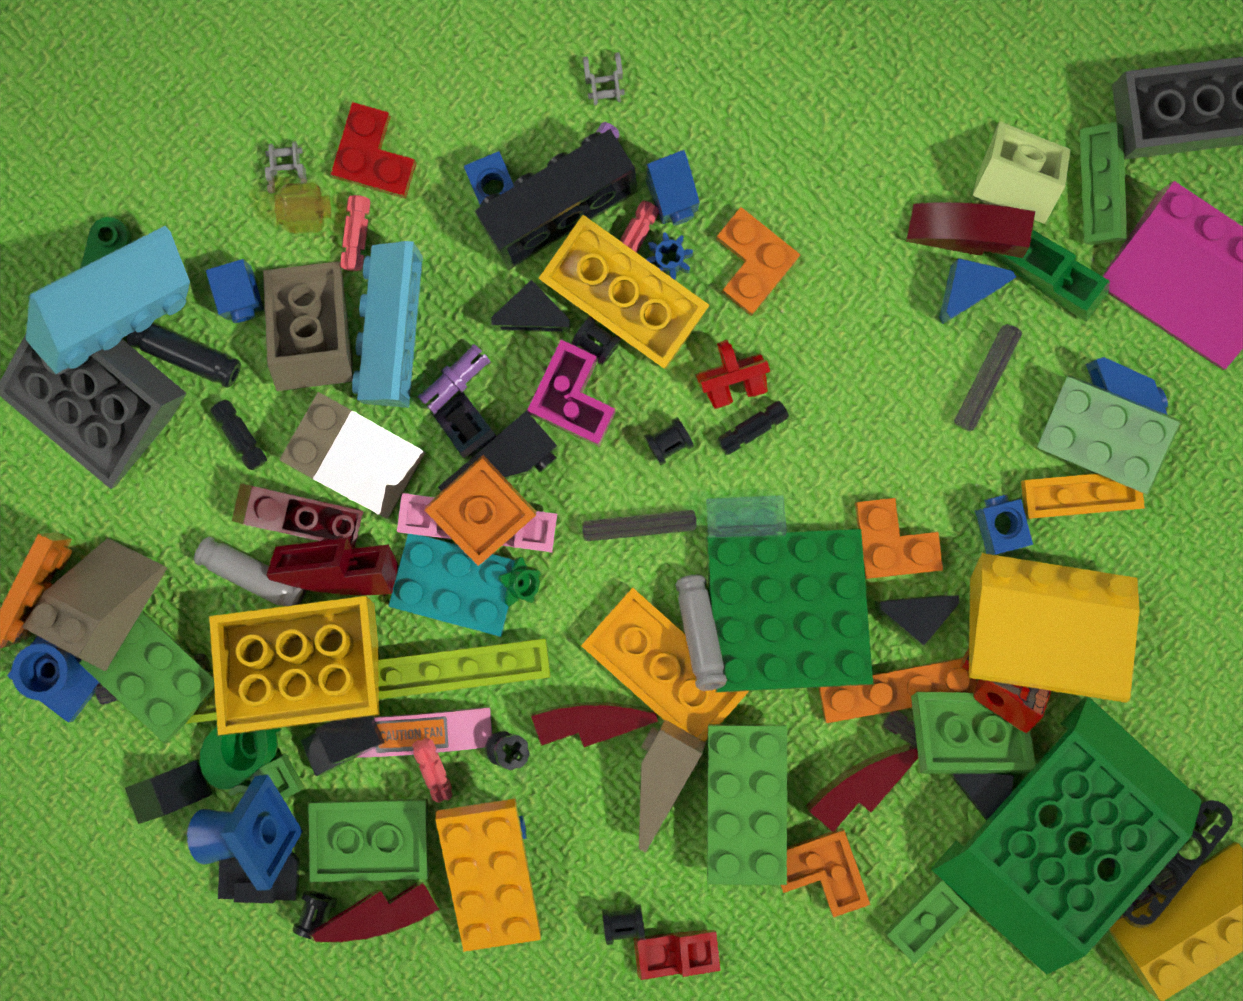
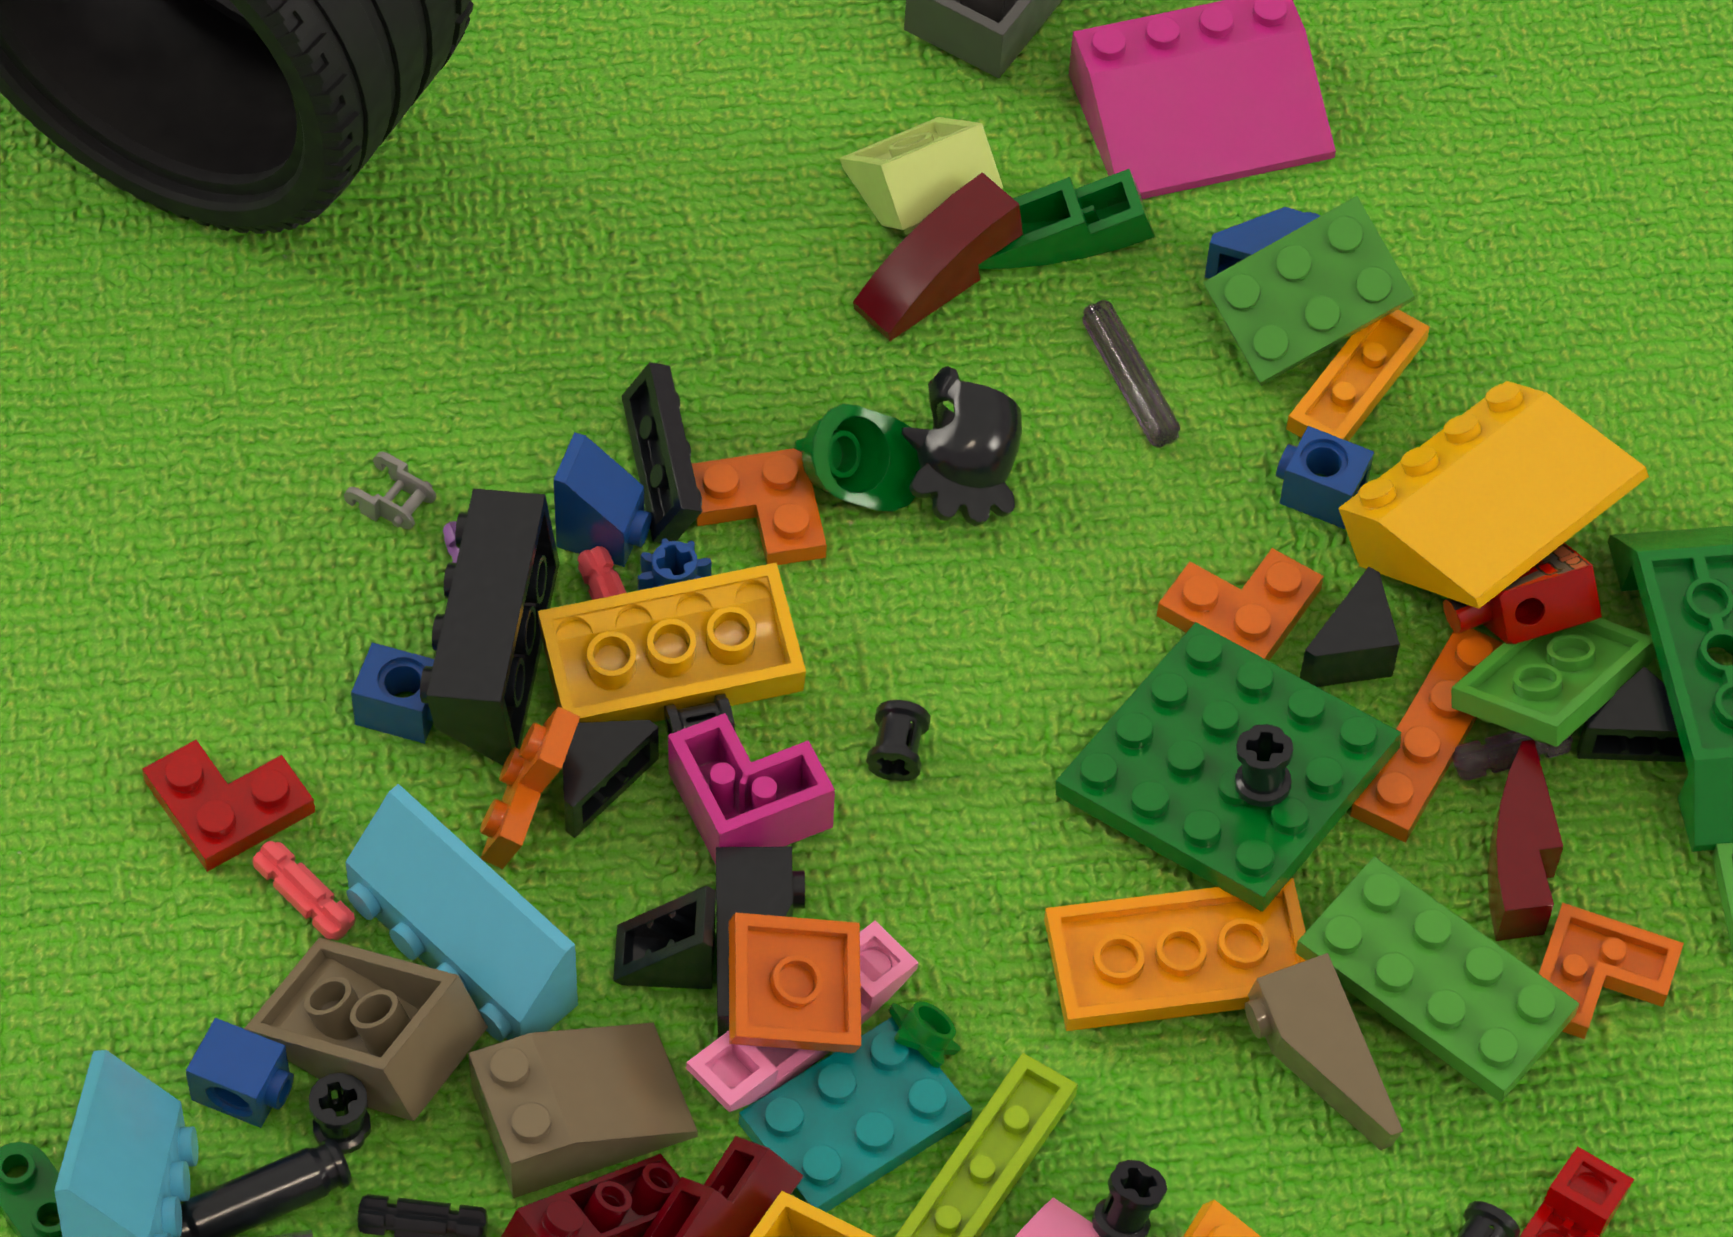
camera: 55 degrees left, 30 degrees down
light grey piece [265,141,307,194] -> none
clear yellow head [274,182,332,234] -> none
medium lavender pin [417,344,491,414] -> none
dark red slope [531,702,658,748] -> none
axle [582,510,697,541] -> none
light grey axle [676,575,727,691] -> none
red hips [695,339,771,409] -> none
clear light blue plate [706,495,787,538] -> none
black axle [717,401,789,455] -> none
blue slope [939,258,1016,324] -> none
bright green plate [1080,122,1127,245] -> none
none -> black bush [309,1073,371,1154]
none -> orange plate [480,706,580,869]
none -> black plate [621,362,702,543]
none -> green piece [794,404,920,512]
none -> black piece [902,366,1022,526]
none -> black bush [1235,724,1293,807]

